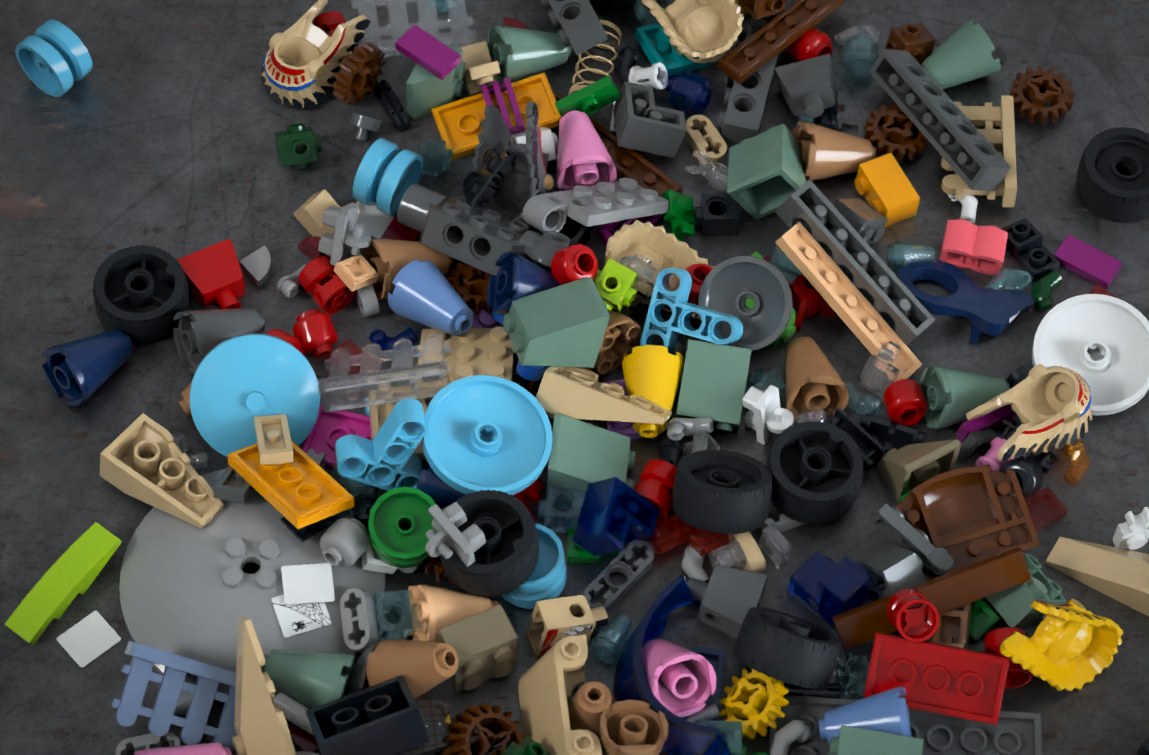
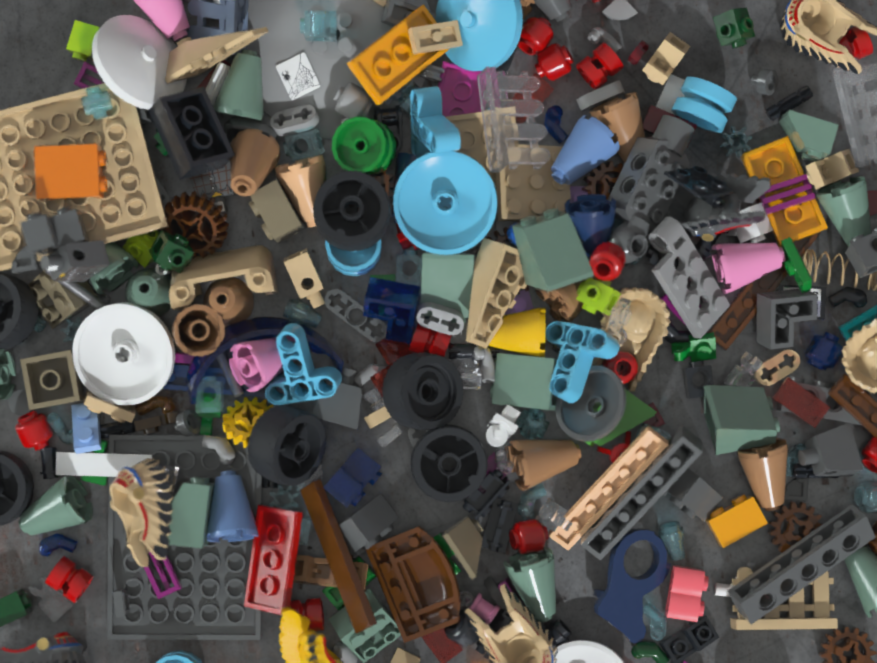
camera: 85 degrees right, 30 degrees up
white sticker [281,563,335,605] -> none
light grey hips [318,203,371,266] -> none
reddish brown gear [332,42,386,106] -> none
light nougat tile [334,254,379,292] -> none
magenta tile [395,24,461,80] -> none
light grey hips [425,502,486,567] -> none
white bush [629,63,668,90] -> none
dark grey hinge [869,503,954,577] -> none
red wheel [887,589,940,642] -> none
none -> medium azure beam [265,323,342,405]
none -> clear light blue brick [300,10,337,42]
none -> light grey beam [417,302,464,335]
none -> clear red tile [772,377,830,428]

